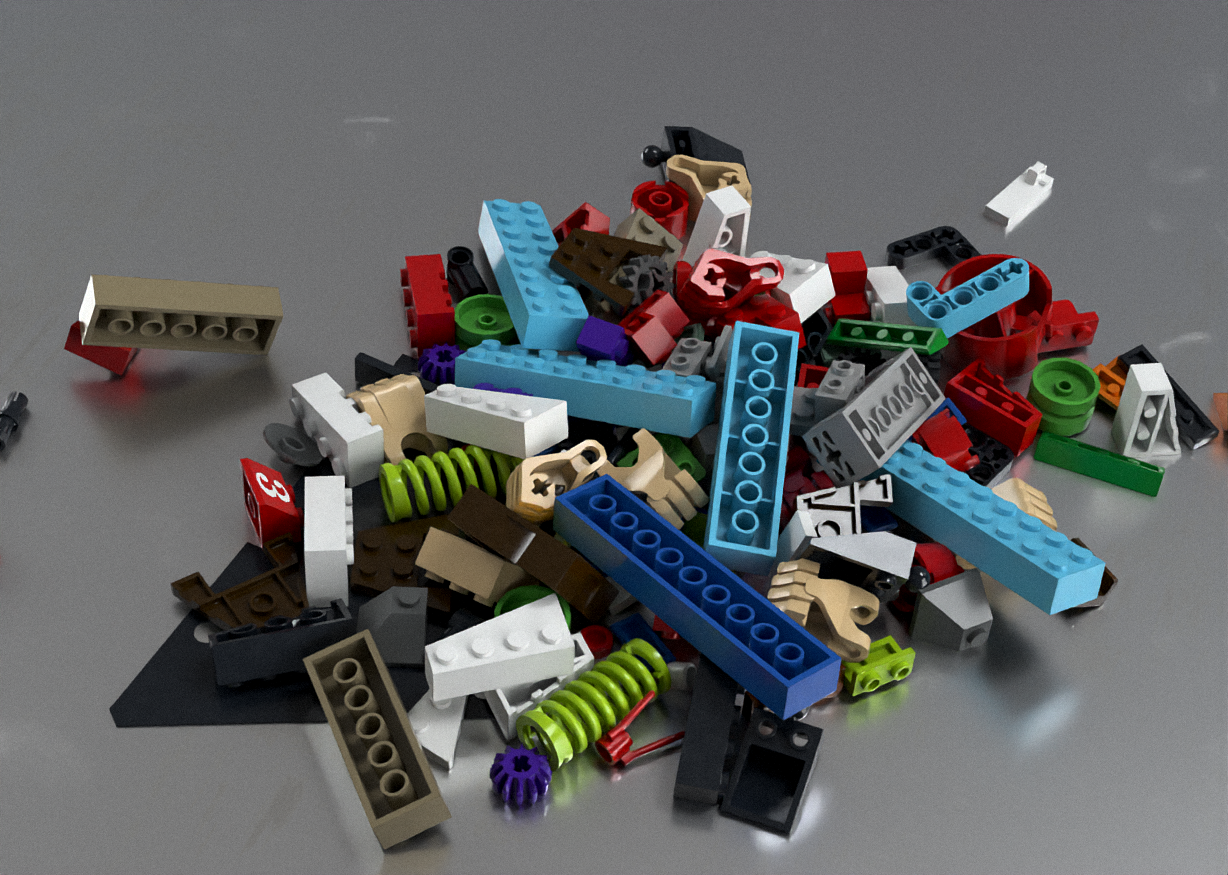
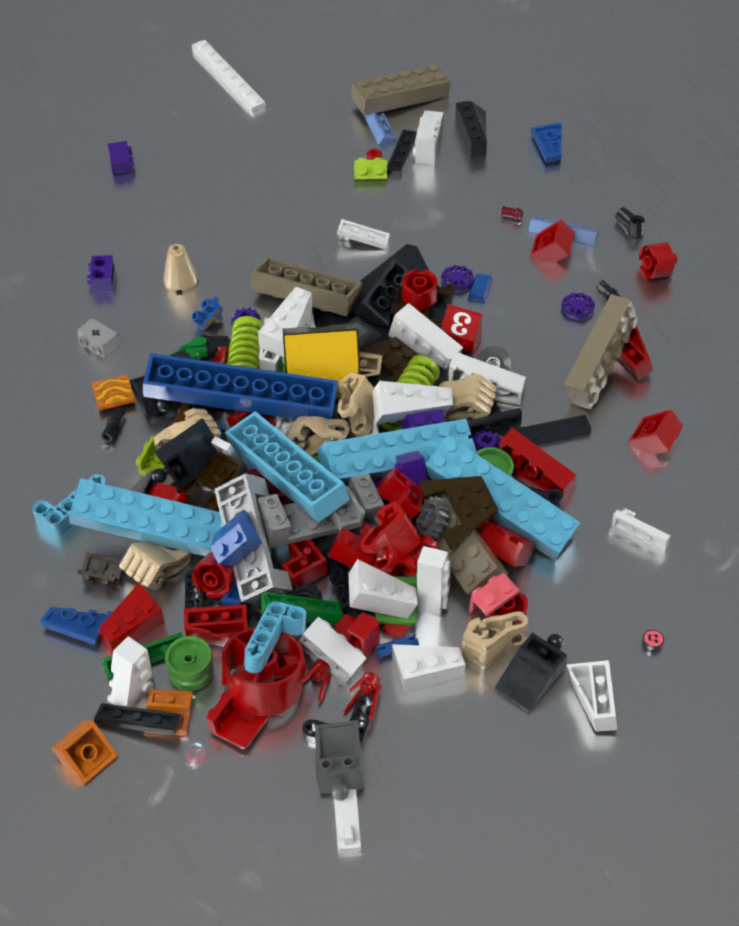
camera: 140 degrees right, 5 degrees up
none -> medium azure beam [32,474,107,536]
none -> blue wing [40,607,113,645]
none -> slope [91,374,135,411]
none -> red wedge [98,583,165,655]
none -> black pin [101,407,125,442]
none -> animal [168,334,231,360]
none -> clear light blue tile [184,743,207,766]
none -> blue hips [191,296,223,331]
none -> blue slope [210,510,262,567]
none -> dark grey slope [315,720,364,801]
none -> white hinge [337,219,390,250]
none -> red plant [343,672,382,721]
none -> white wedge [392,644,465,693]
none -> red brick [402,269,438,312]
none -> dark purple wheel [441,265,474,291]
none -> blue tile [468,273,493,302]
none -> coral bracket [469,572,520,616]
none -> black tile [515,415,592,444]
none -> dark purple wheel [561,292,595,319]
none -> white wedge [566,660,617,732]
none -> white hinge [611,508,671,553]
none -> red slope [628,410,684,455]
none -> tile [642,630,664,651]

